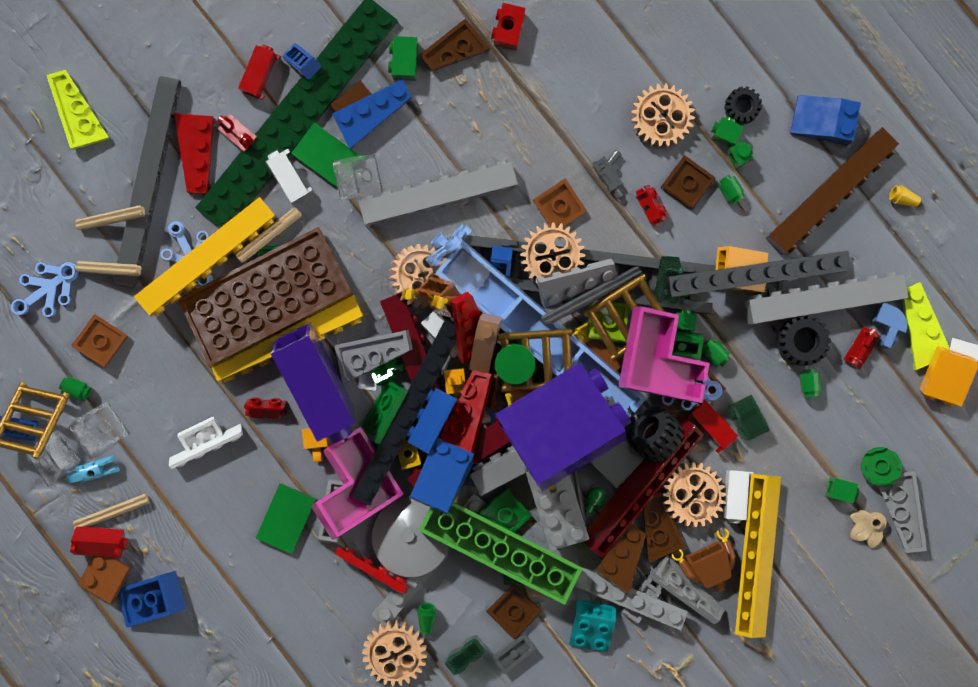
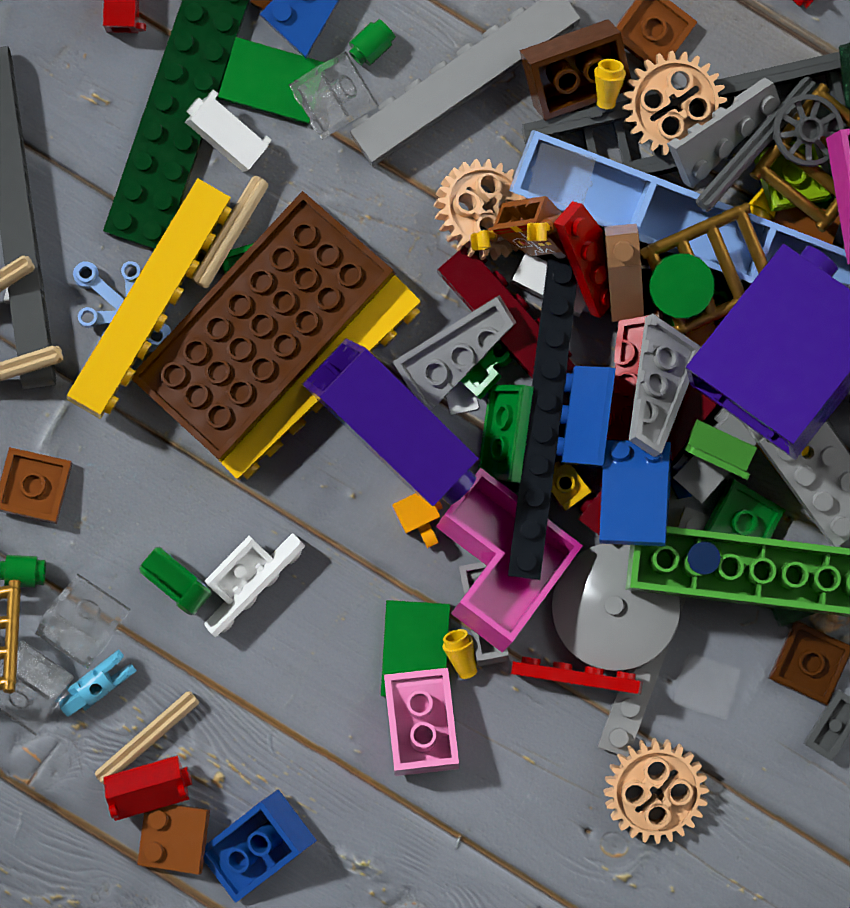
camera: 25 degrees left, 0 degrees up
red wing [174,113,215,195] -> none
hinge [218,114,257,152] -> none
red hinge [244,397,287,419] -> none
green cone [417,603,437,635] -> none
light blue plant [426,224,472,267] -> none
light orange brick [444,368,466,398] -> none
clear green brick [445,635,486,675] -> none
blue panel [491,246,513,277] -> none
none -> green animal [139,547,212,615]
none -> green brick [349,19,396,66]
none -> bright pink slope [384,668,459,776]
none -> yellow cone [442,629,477,679]
none -> reddish brown brick [519,19,633,121]
none -> yellow cone [594,59,626,109]
none -> light grey wing [629,313,701,457]
none -> bright green panel [683,419,757,480]
none -> dark blue piece [687,542,720,575]
none -> dark grey wheel [773,94,844,167]

